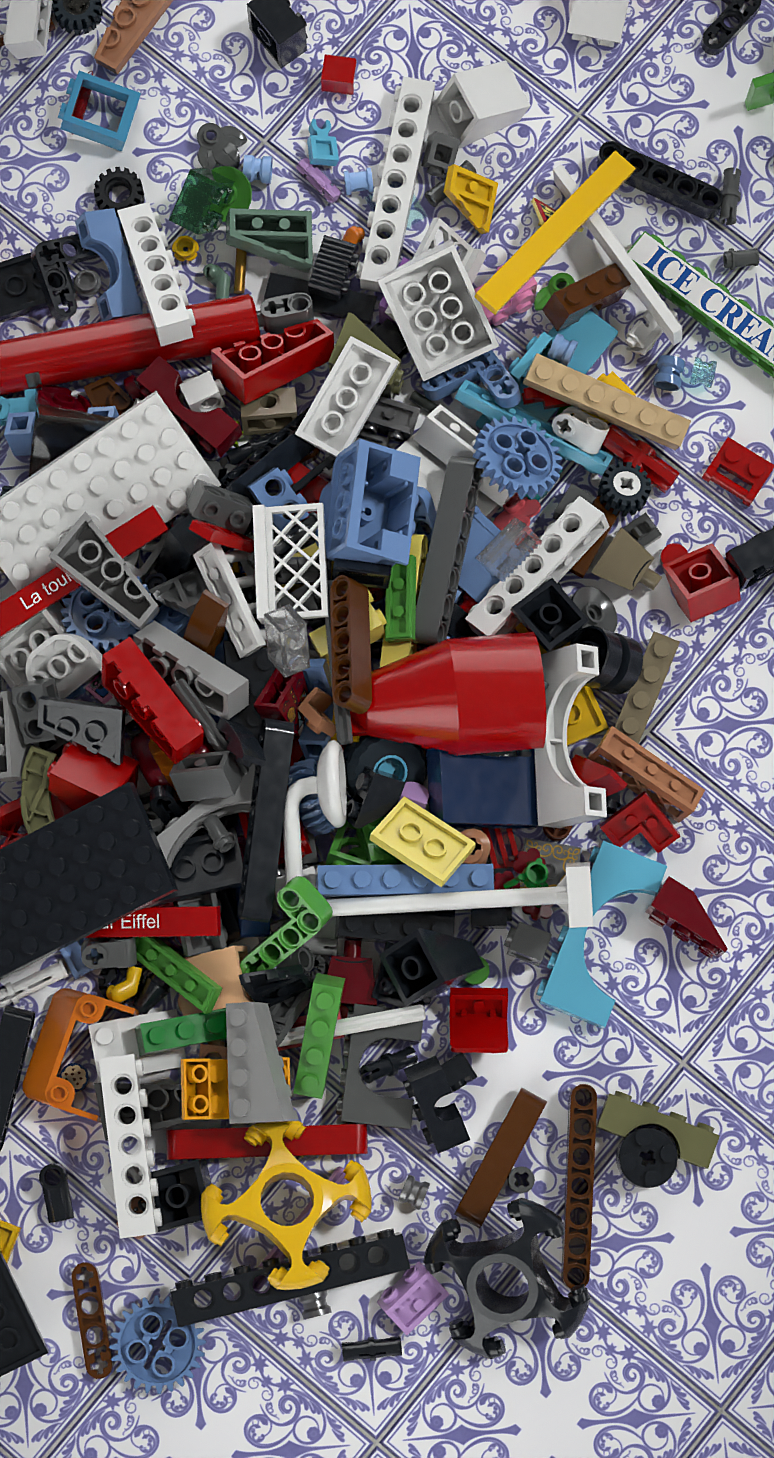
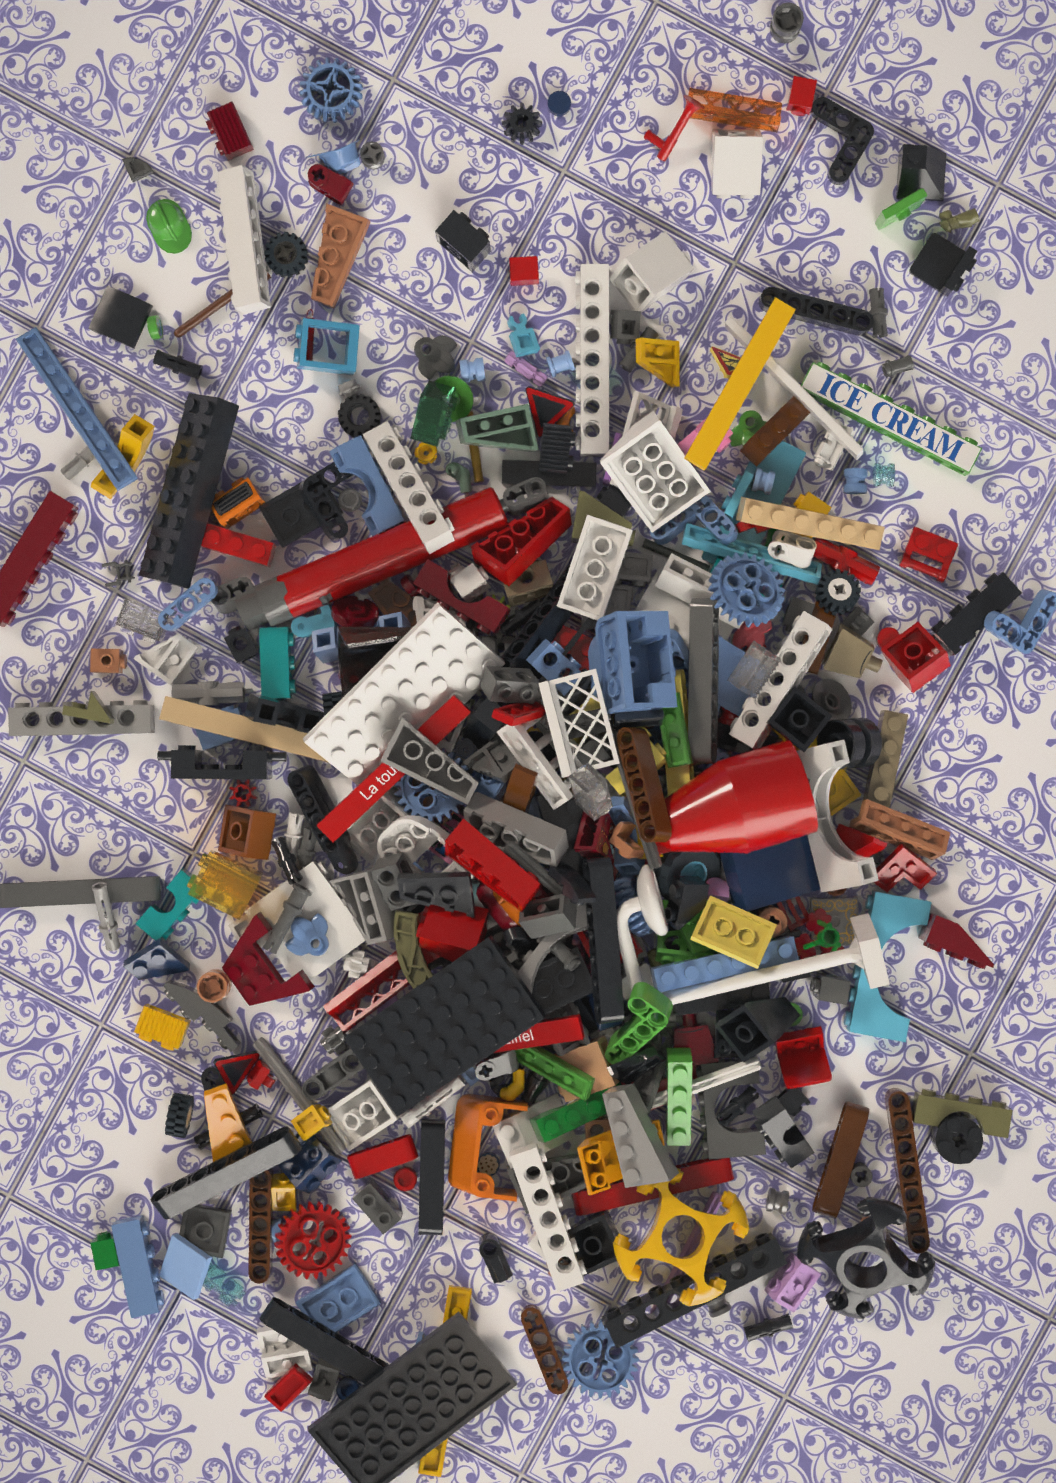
camera: 15 degrees left, 10 degrees up
none -> light grey plate [338,379,360,398]
none -> piece [525,386,575,437]

